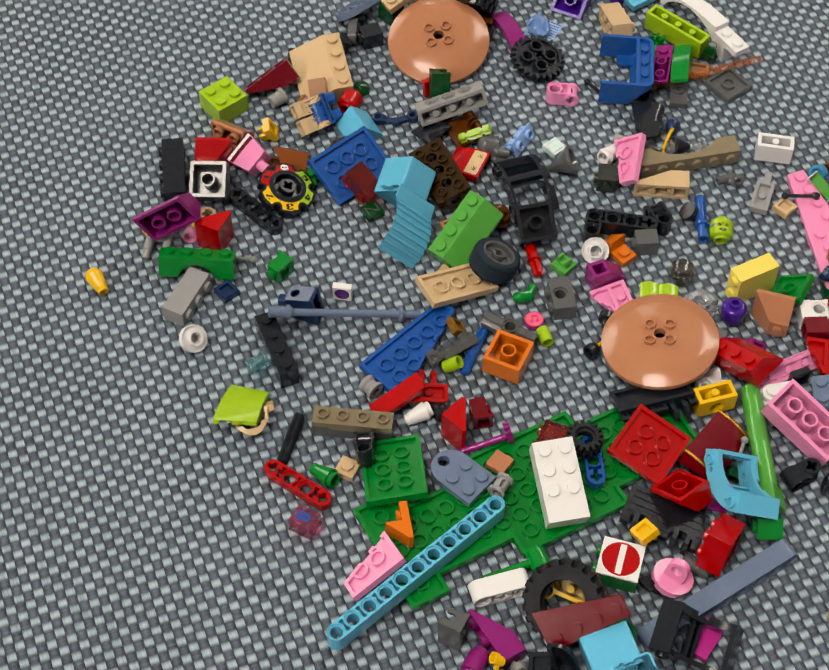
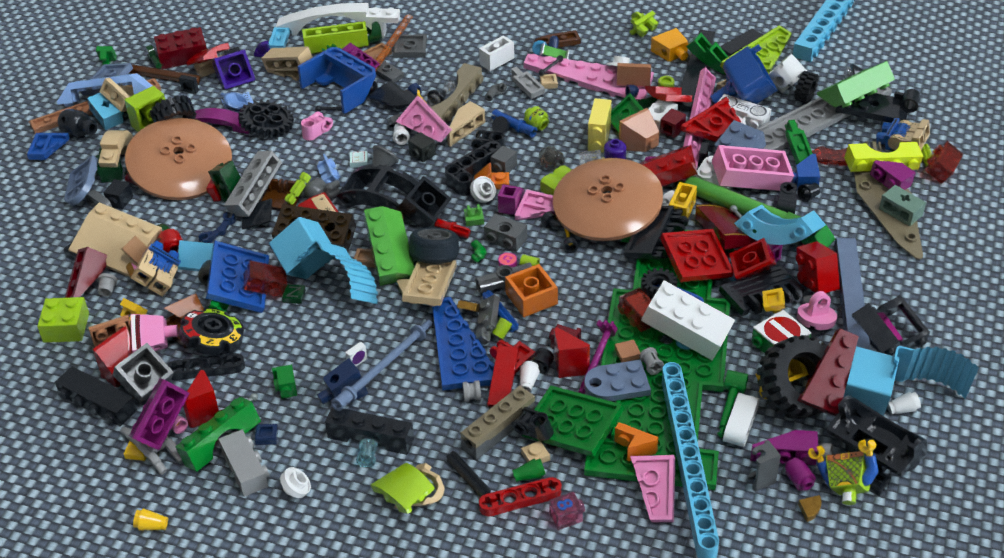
camera: 50 degrees left, 10 degrees down
green slope [670,44,693,83] -> none

